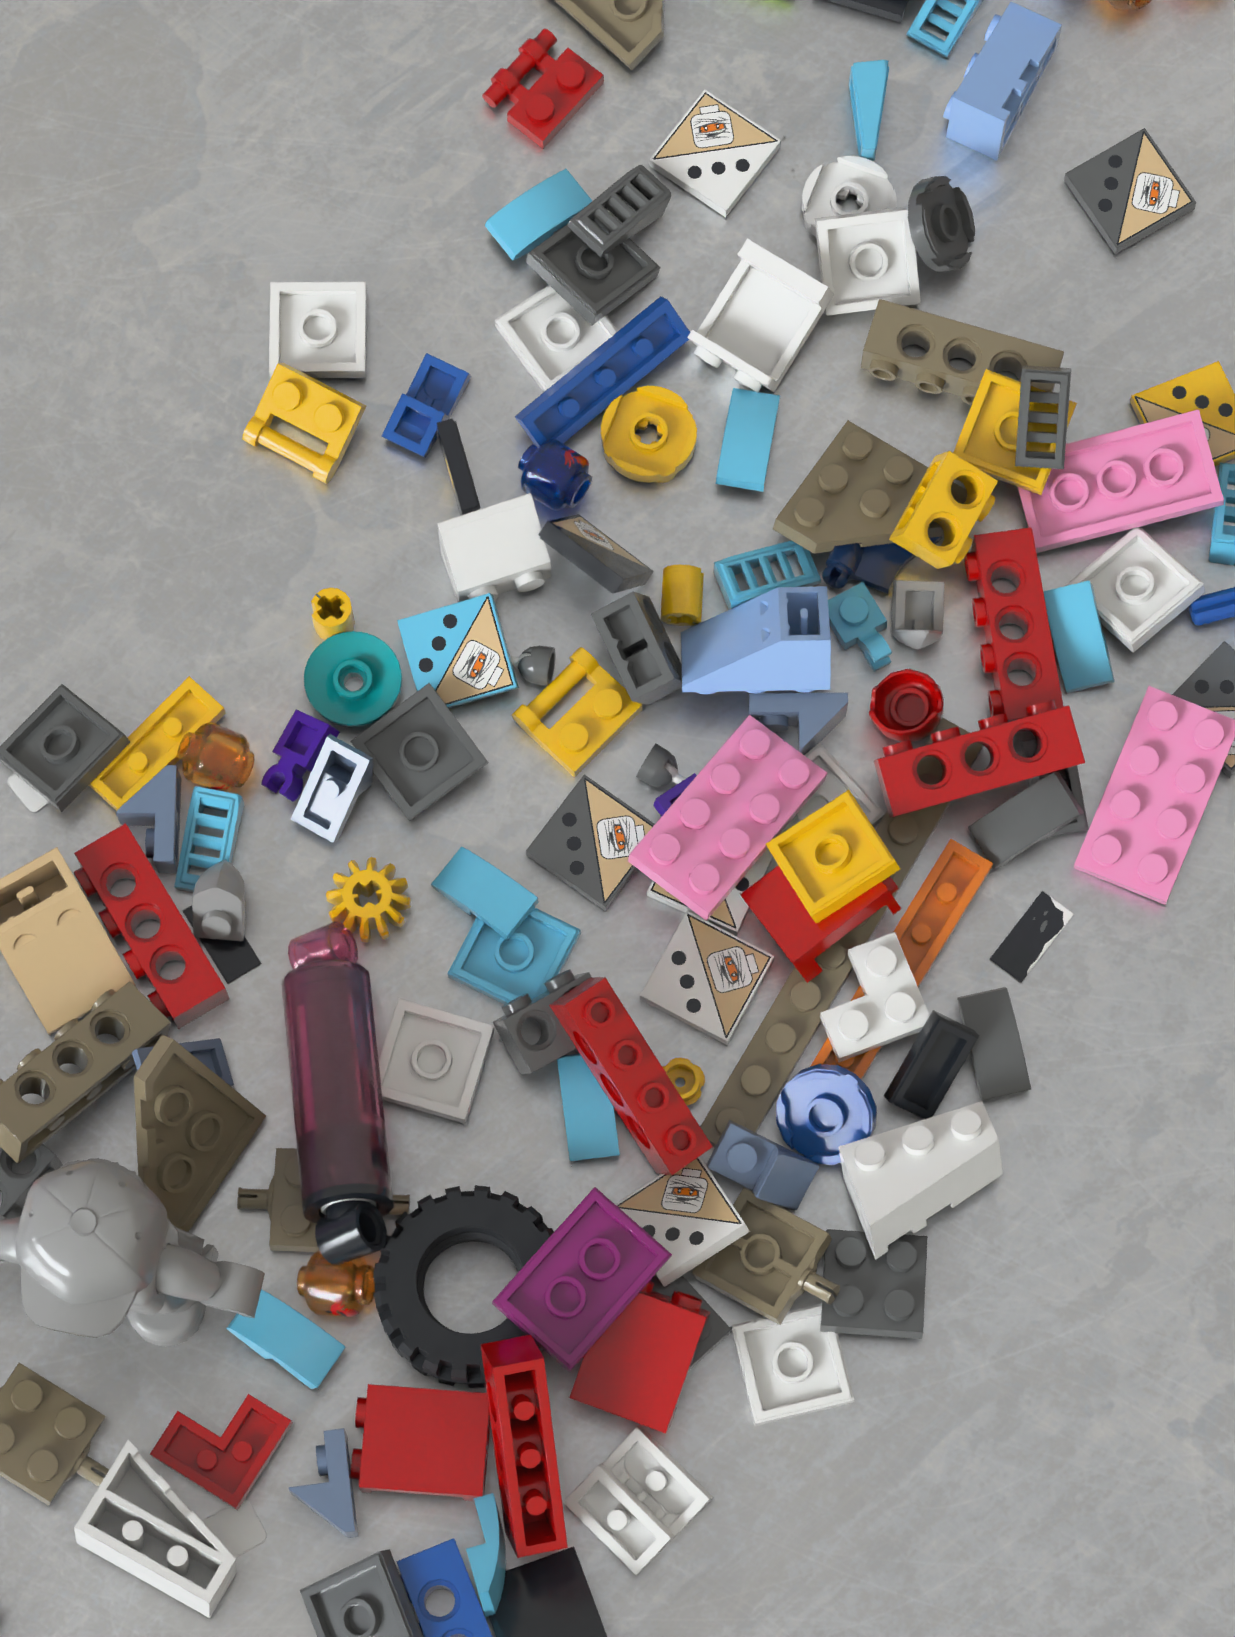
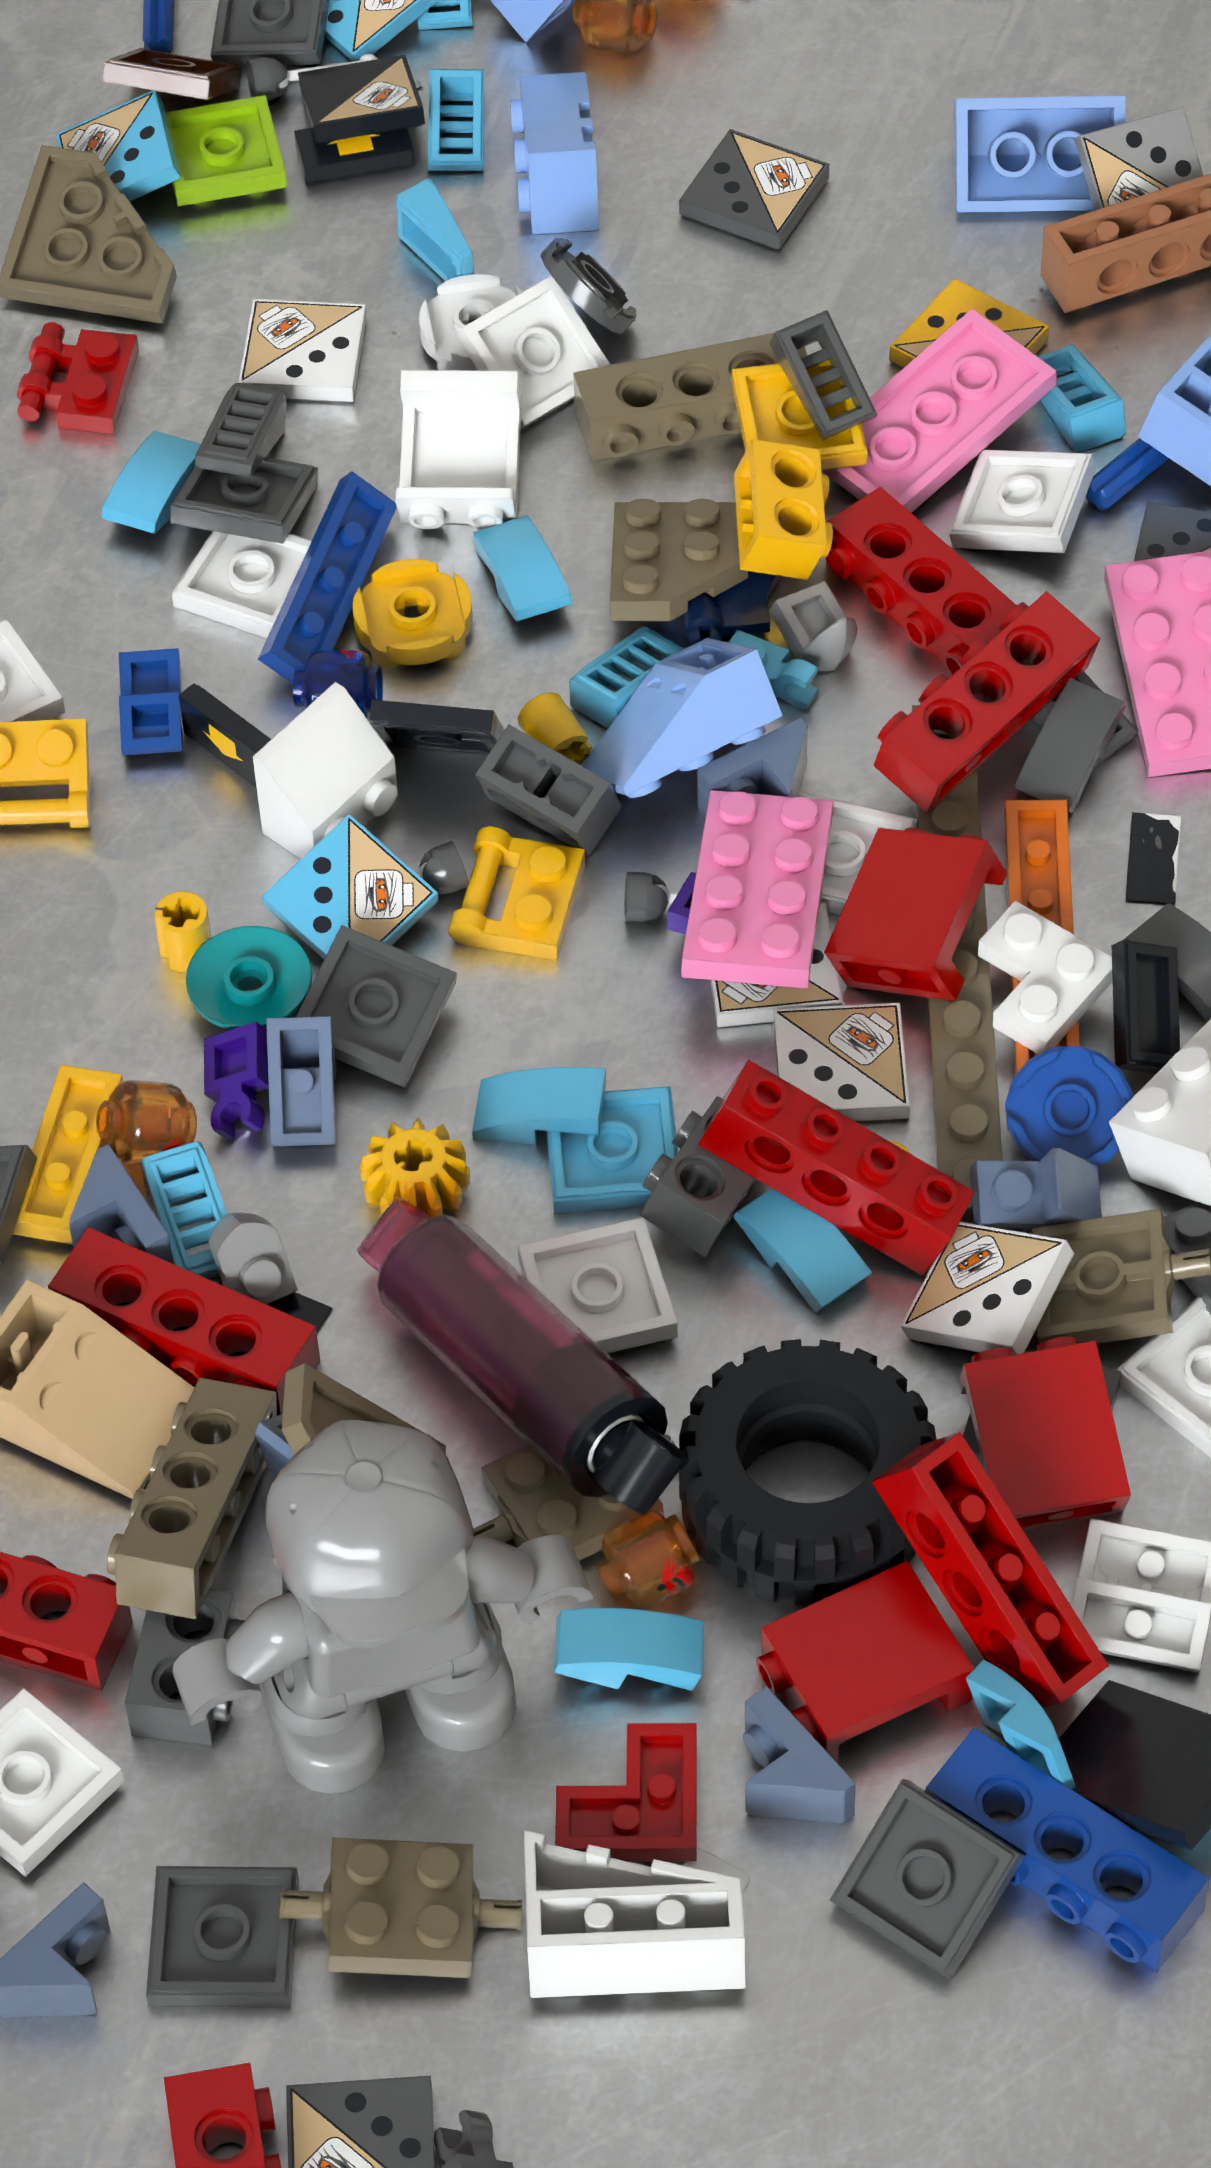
camera: 30 degrees left, 20 degrees down
magenta tile [492,1187,672,1372] -> none
tile [526,774,655,912] -> none
yellow tile [766,790,900,924] -> none
red hair [869,669,944,742] -> none
medium azure slope [1043,580,1115,693] -> none

